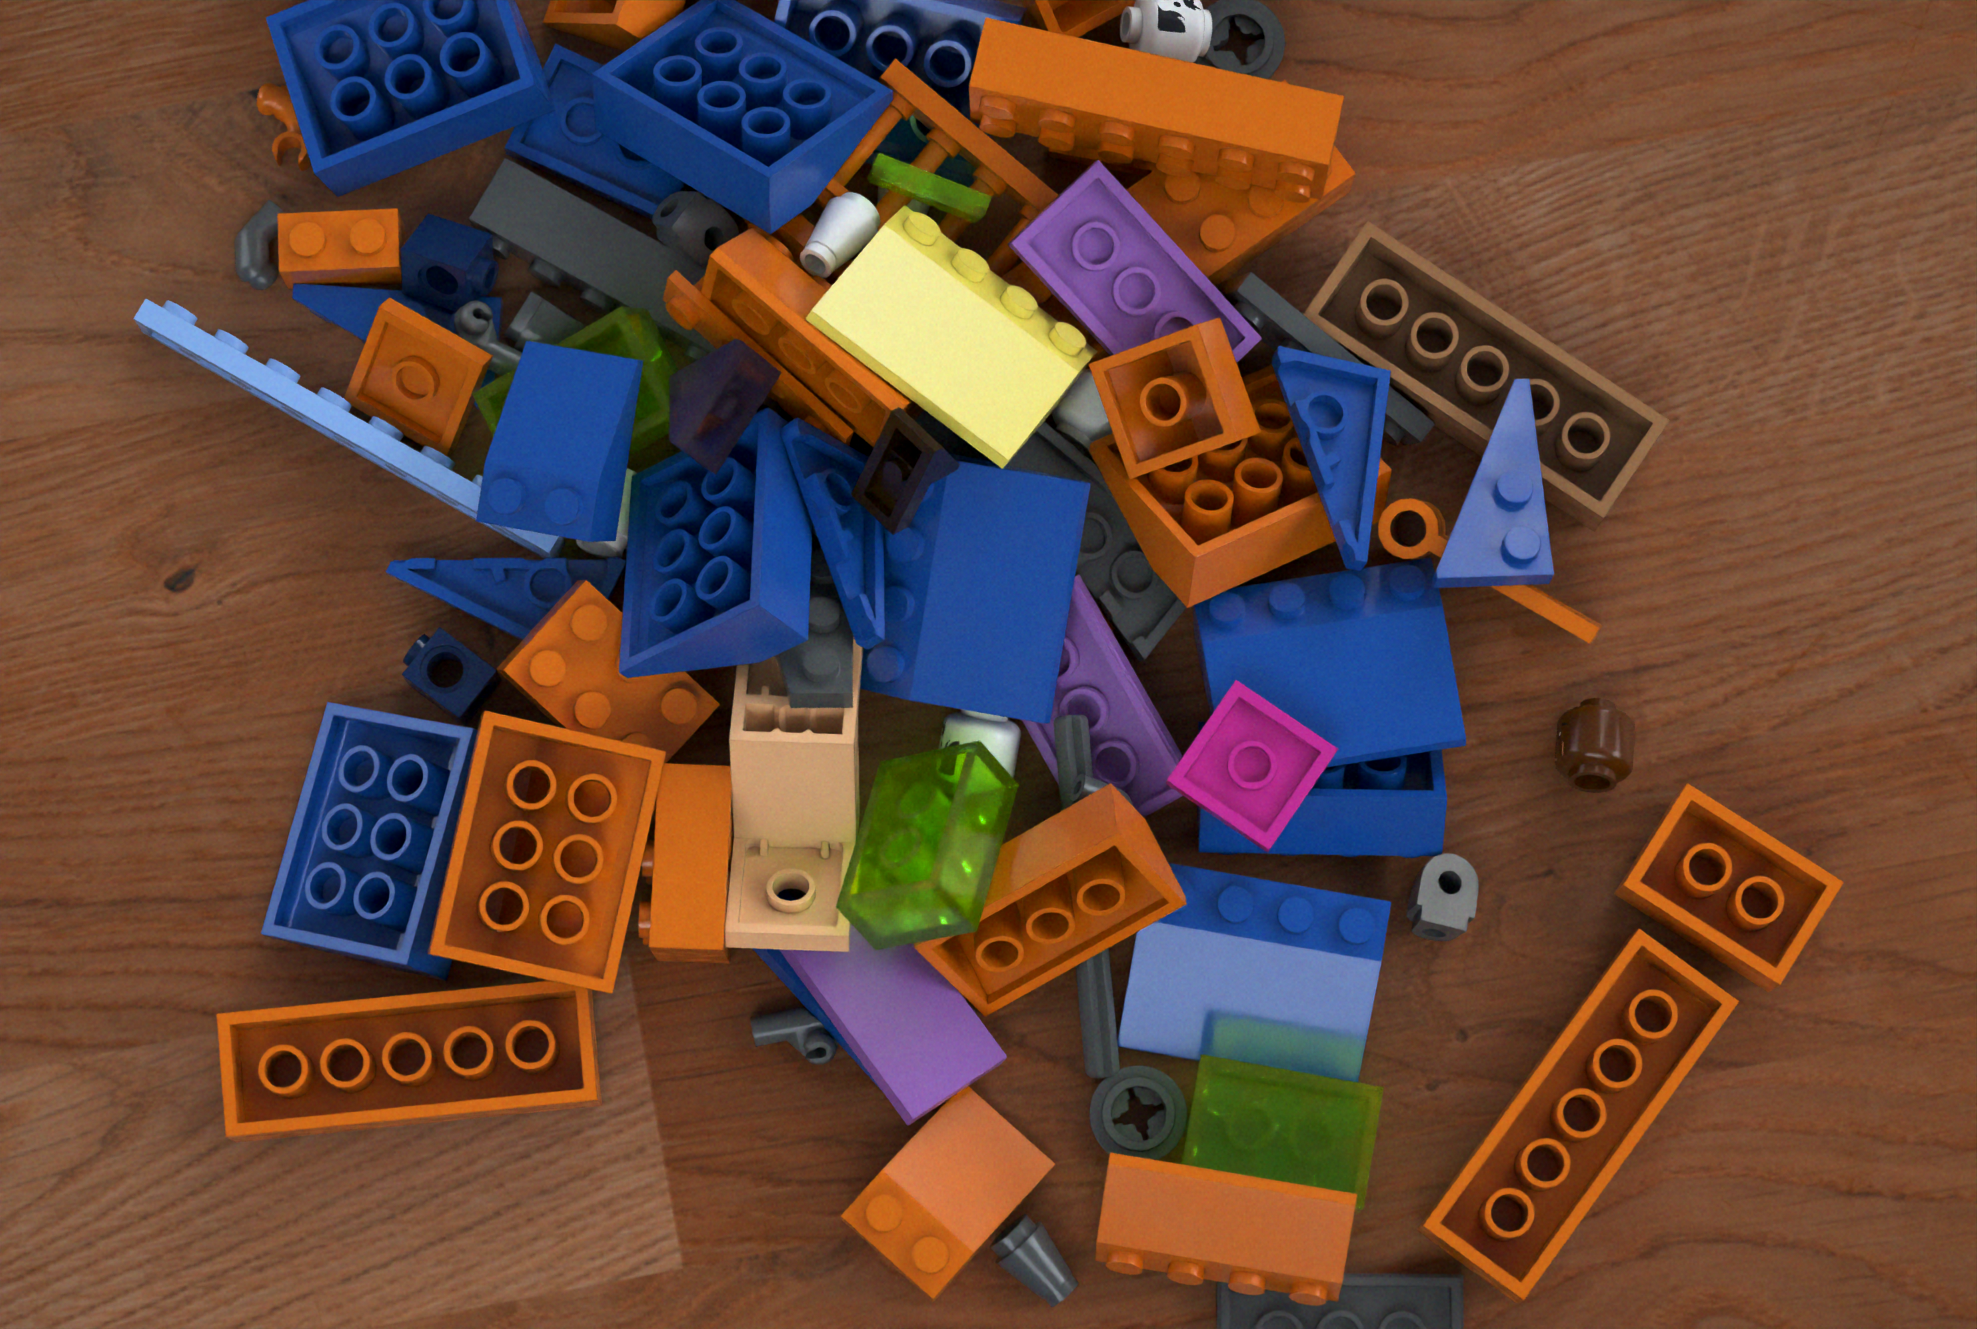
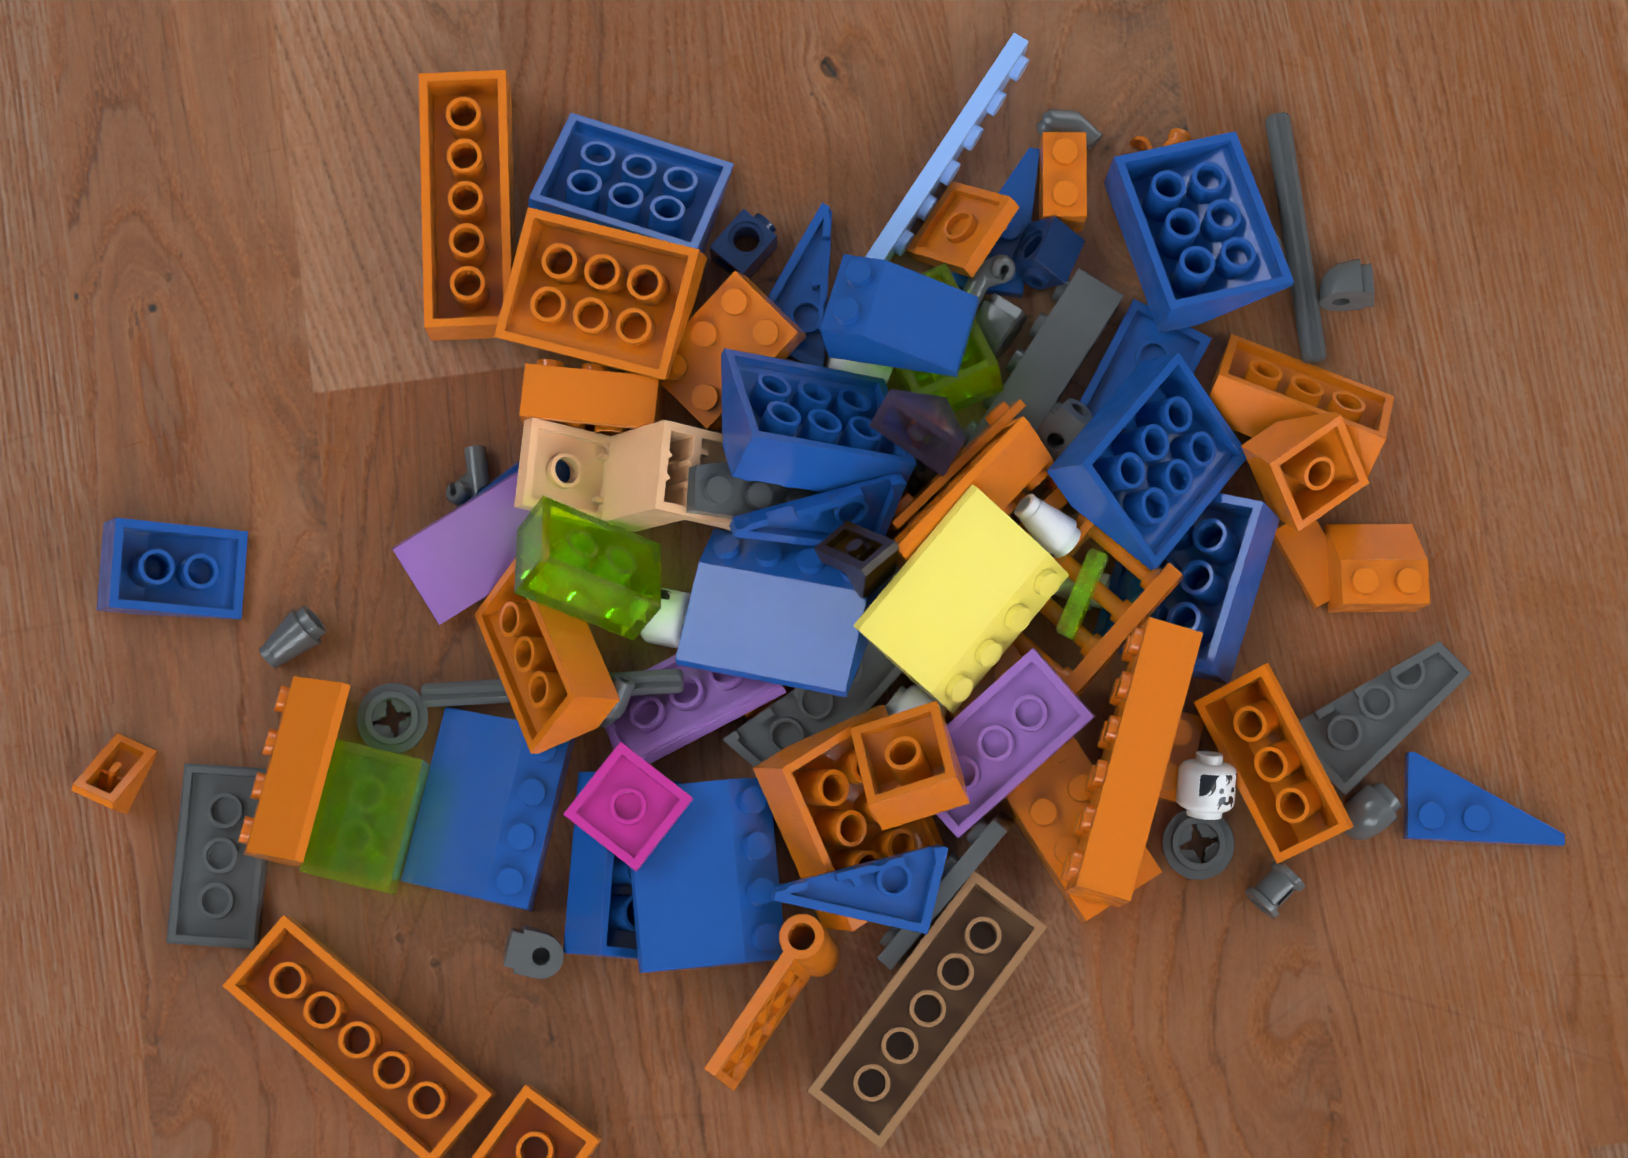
camera: 95 degrees right, 0 degrees up
orange slope [841,1086,1056,1302] -> none
wing [1432,379,1554,588] -> none
reddish brown head [1555,698,1636,793] -> none

